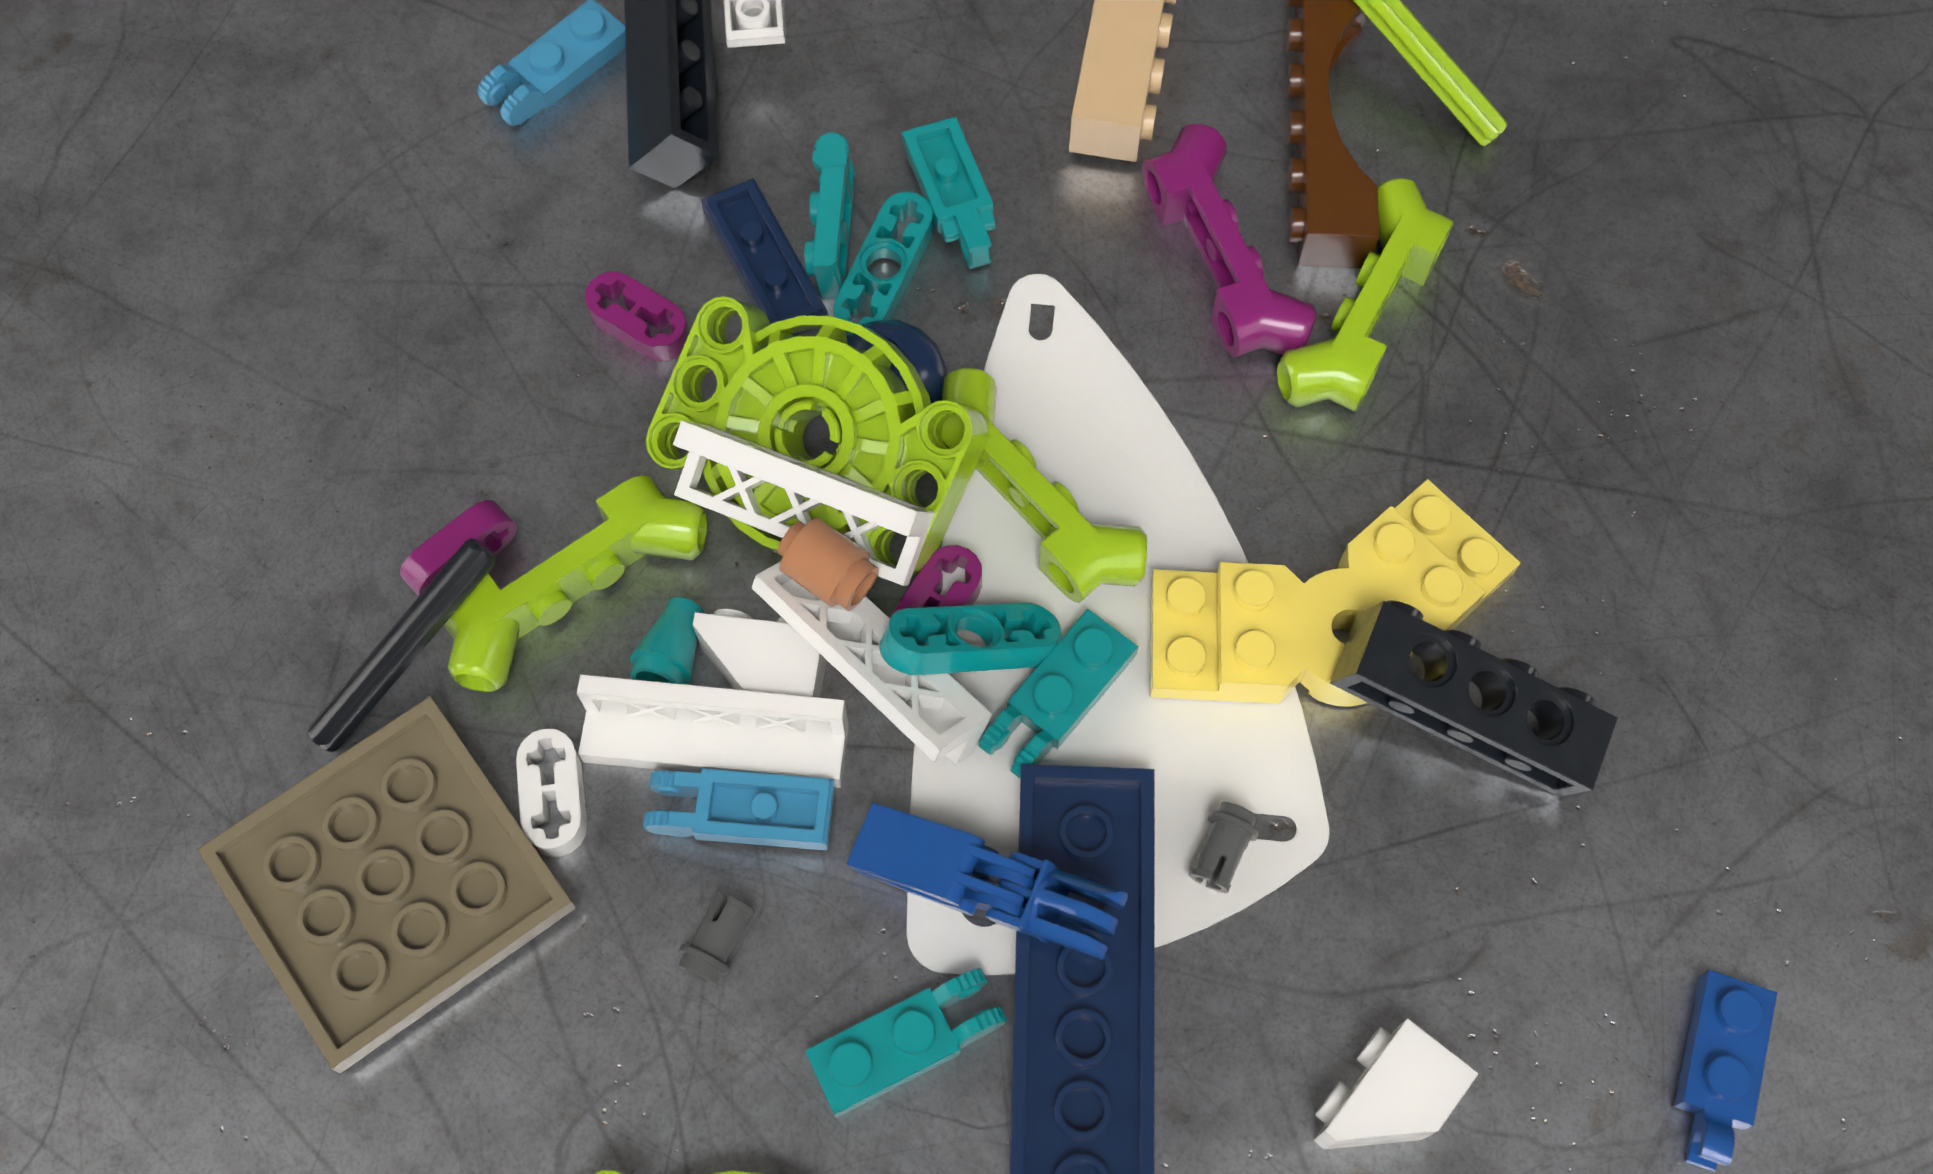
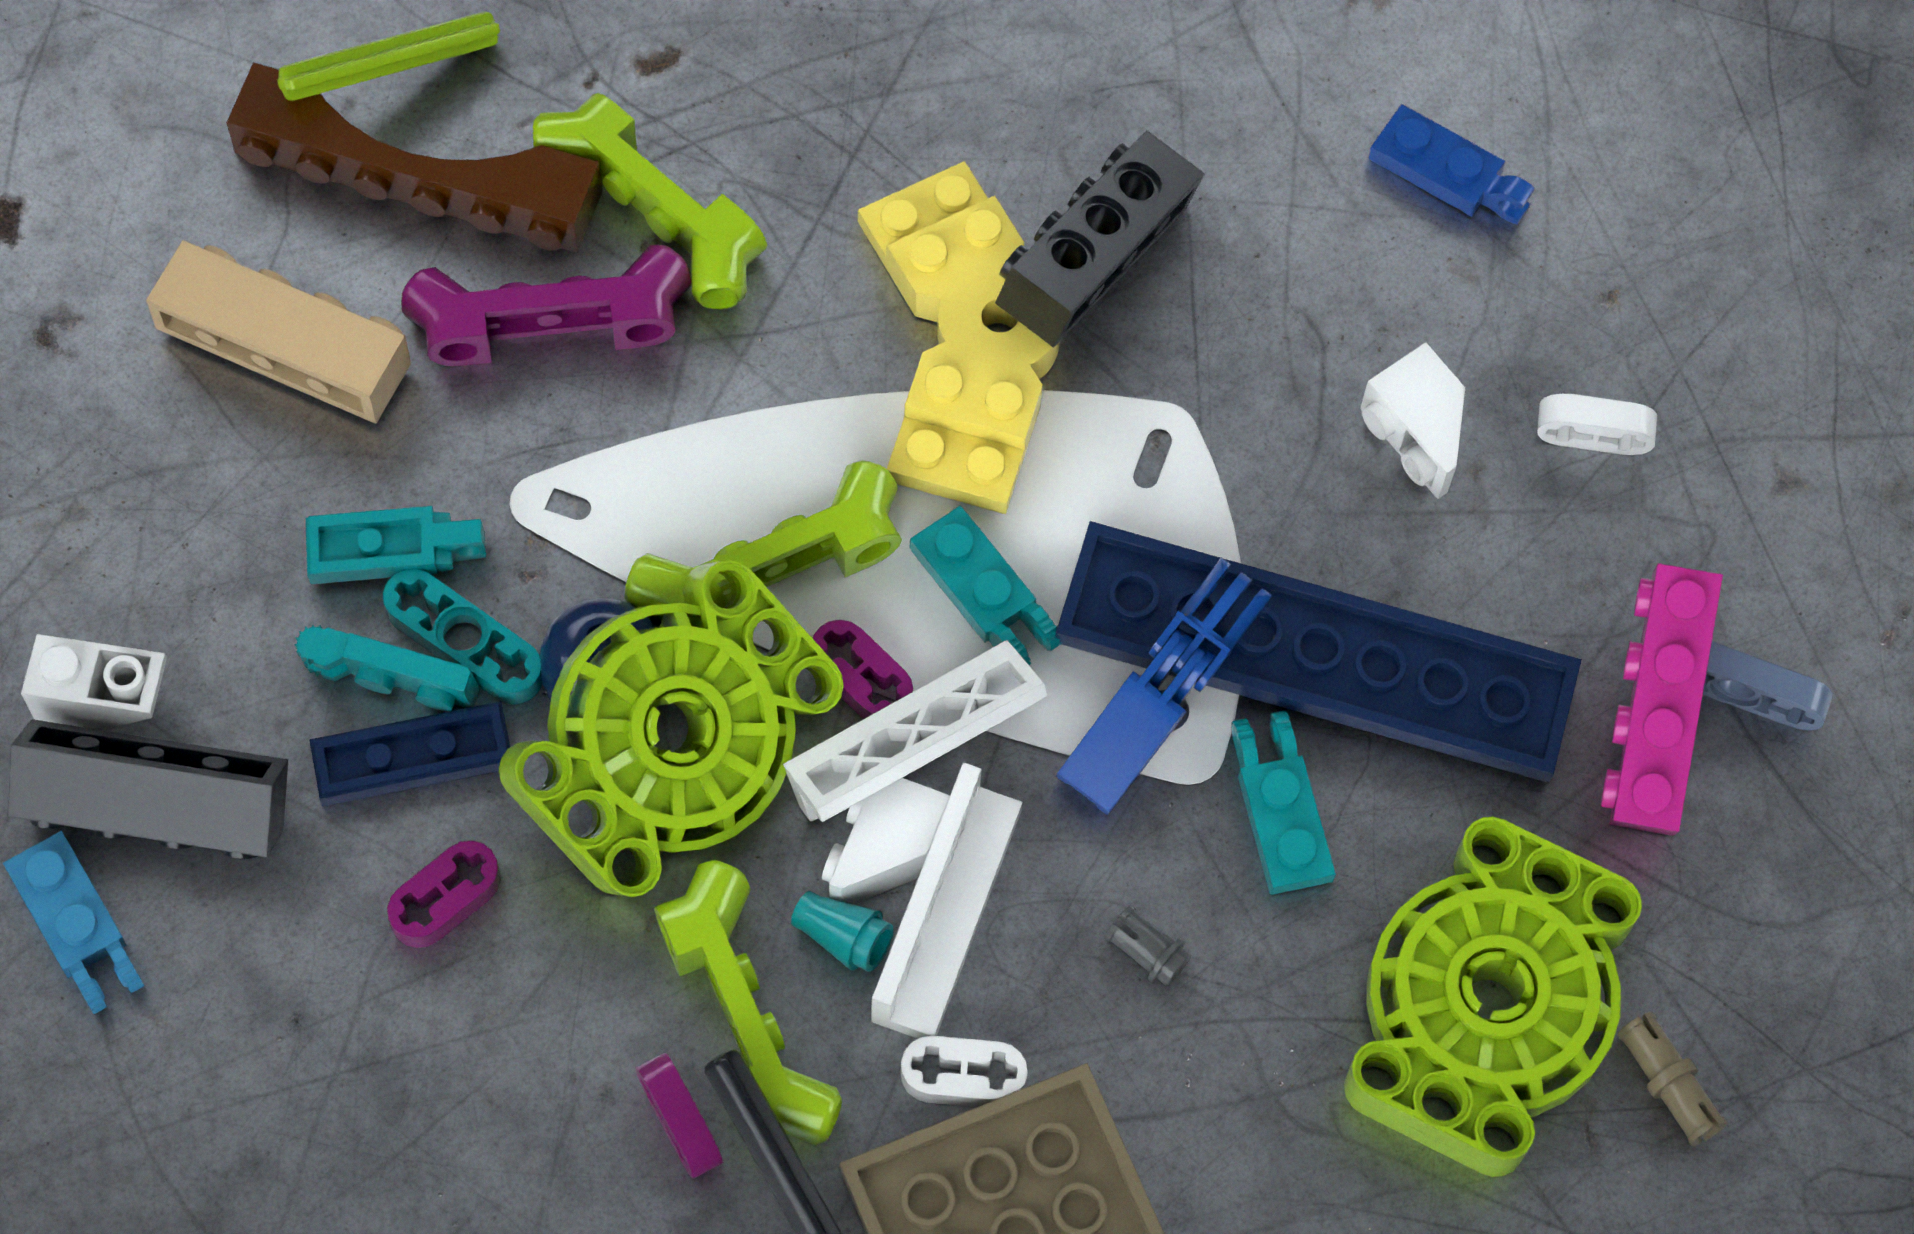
camera: 80 degrees left, 0 degrees up
dark azure hinge [643,768,835,851] -> none
white fence [673,420,935,586] -> none
nougat brick [777,517,879,611] -> none
teal beam [879,603,1061,675] -> none
dark grey pin [1188,802,1259,893] -> none

